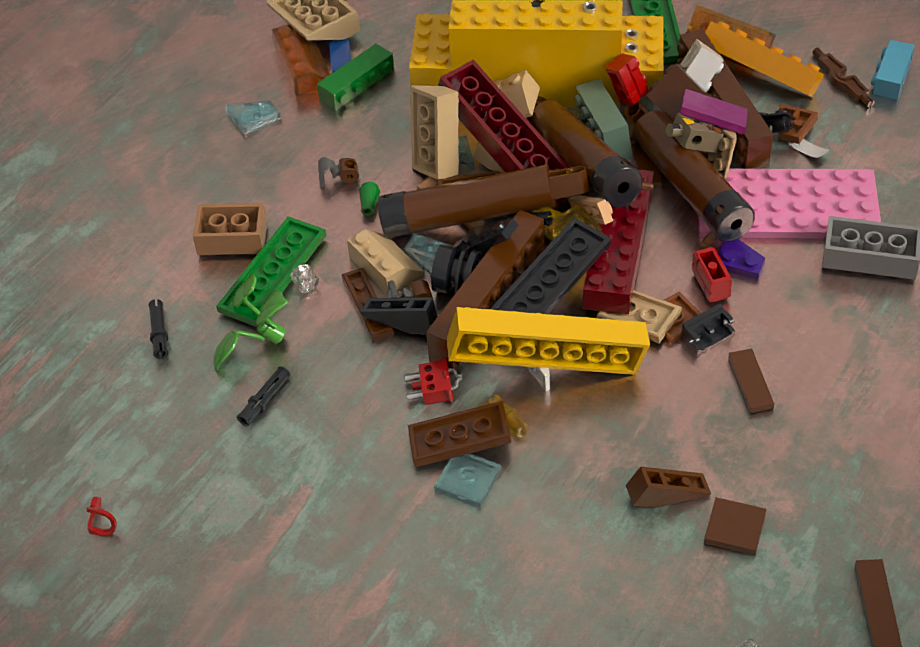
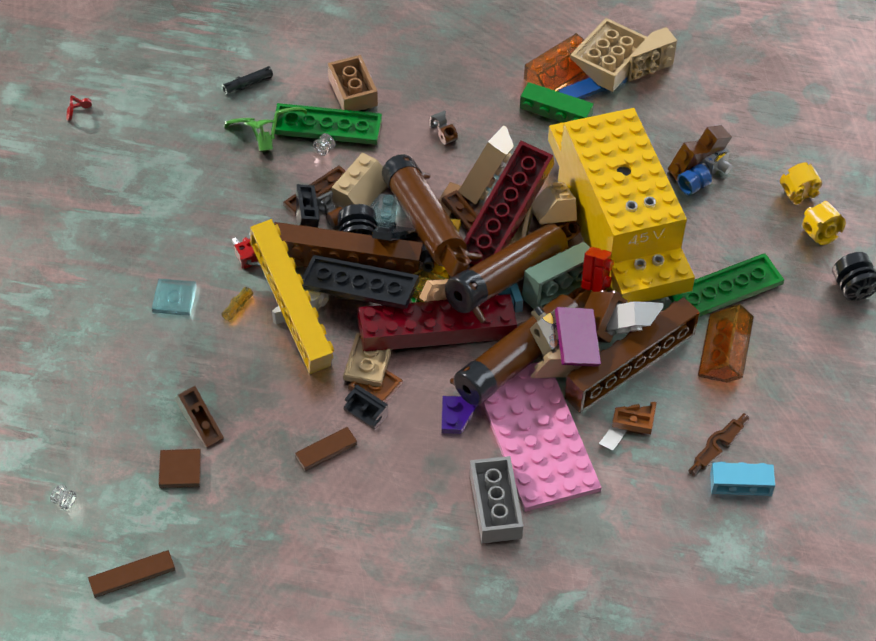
camera: 65 degrees right, 5 degrees up
clear light blue wing [225,101,281,134] -> none
black pin [236,366,291,426] -> none
green cone [359,182,381,215] -> none
reddish brown tile [408,401,512,467] -> none
red brick [692,247,732,302] -> none
light orange brick [705,21,824,97] -> none
black hinge [759,110,796,133] -> none

